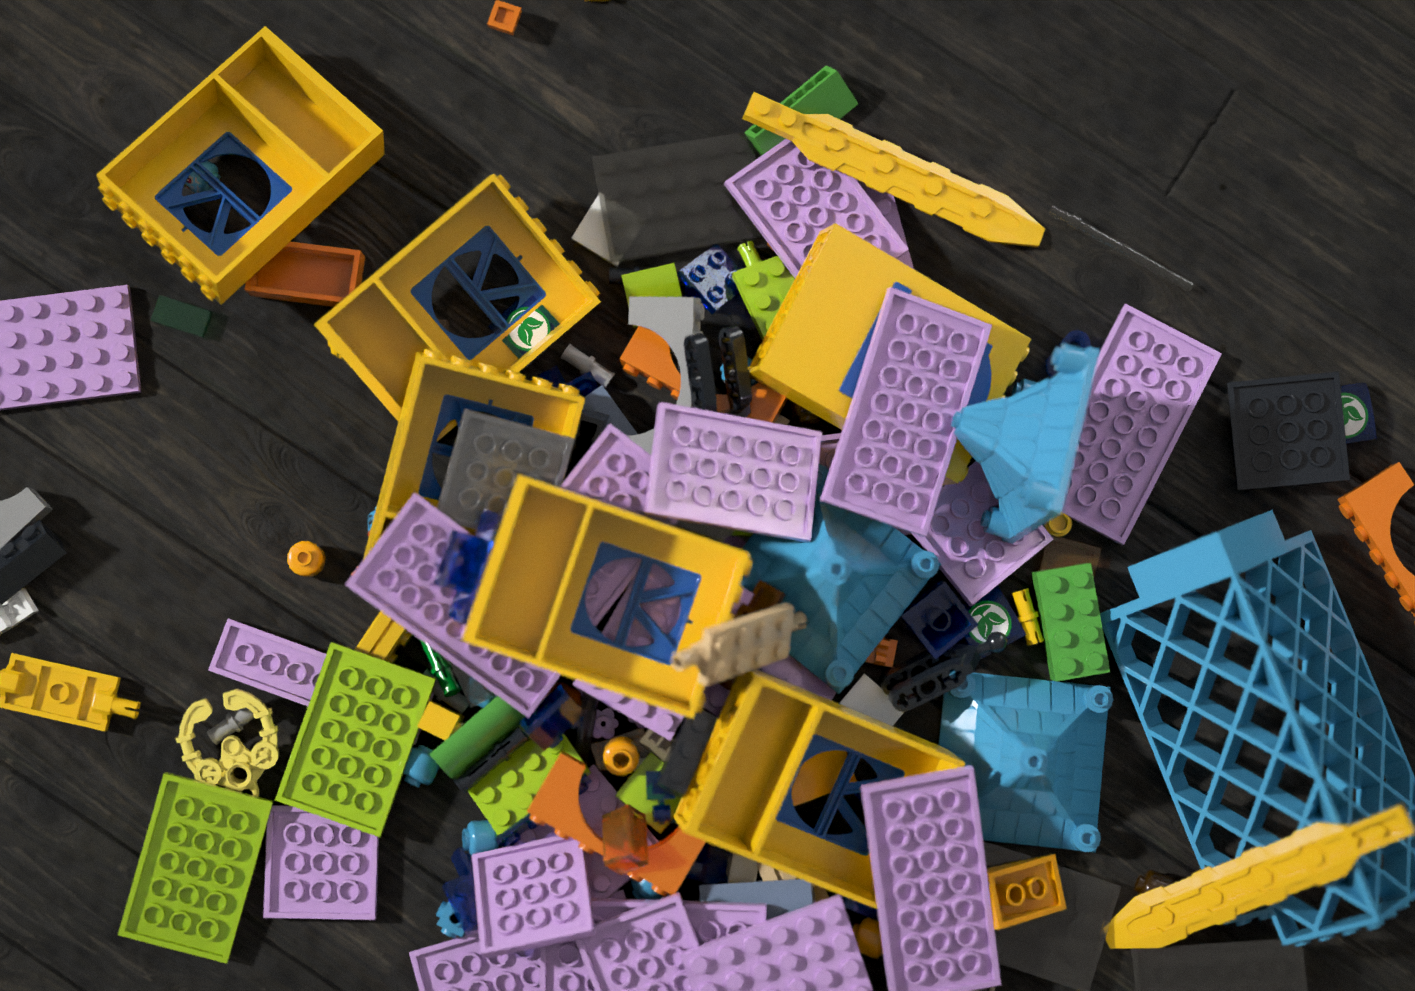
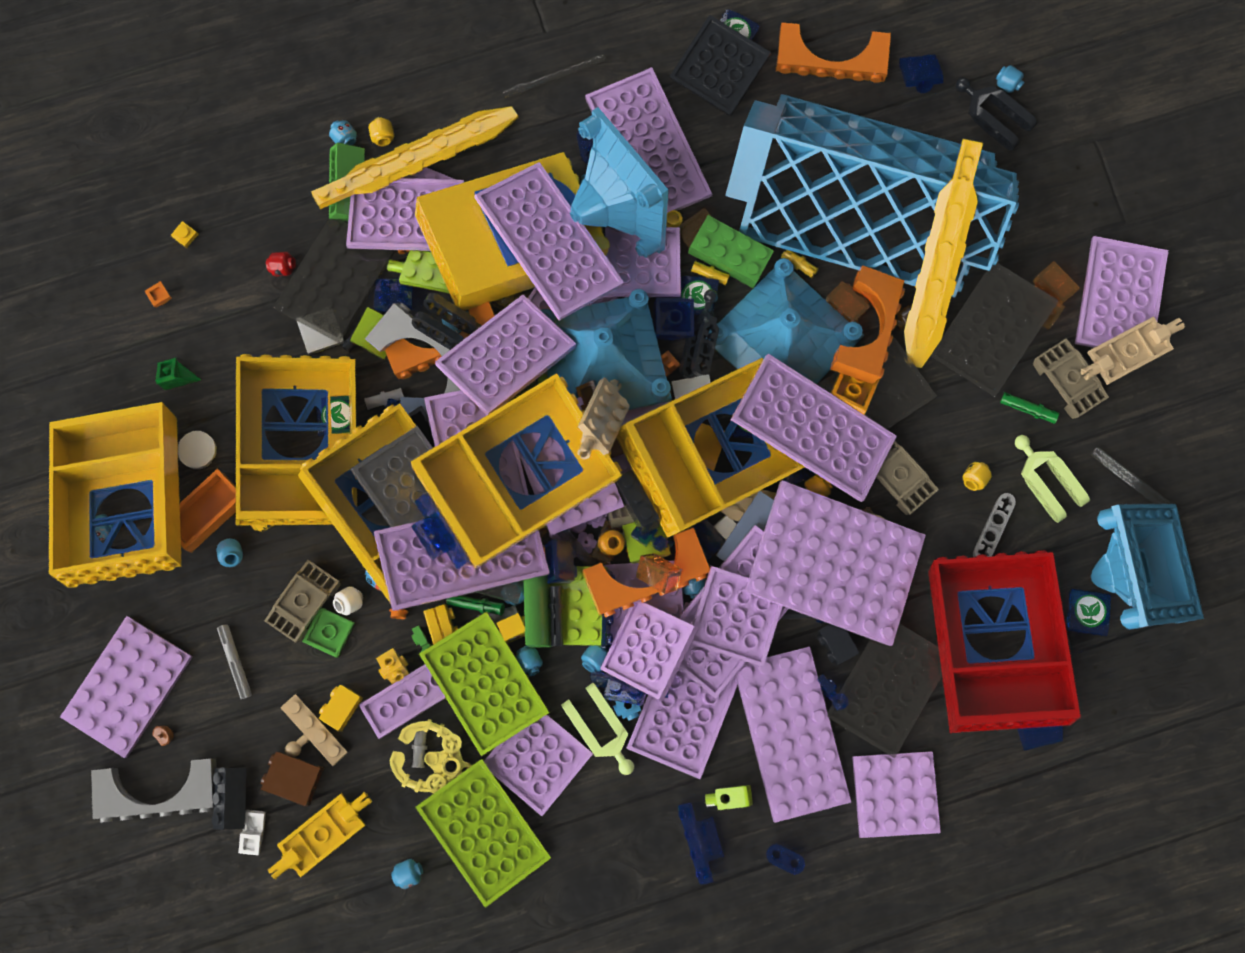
camera: 45 degrees left, 5 degrees down
clear green tile [151,295,212,338] -> none
light orange head [287,541,325,577] -> none
none -> dark orange piece [152,725,174,746]
none -> green slope [155,358,201,390]
none -> white tile [178,431,217,469]
none -> dark azure head [216,538,243,567]
none -> light grey axle [217,625,252,699]
none -> reddish brown panel [261,751,324,806]
none -> dark tan plate [264,560,340,643]
none -> red head [266,251,296,277]
none -> tan plate [280,694,348,766]
none -> bright green tile [302,607,355,658]
none -> yellow brick [318,684,363,731]
none -> dark azure head [329,120,357,146]
none -> white head [333,587,363,615]
none -> yellow head [369,117,394,146]
none -> yellow brick [376,648,409,684]
none -> dark azure head [391,859,423,889]
none -> bright green plate [411,625,431,659]
none -> yellowish green piece [561,683,634,775]
none -> yellow pin [781,250,819,278]
none -> clear orange brick [826,281,870,323]
none -> orange arch [830,265,905,384]

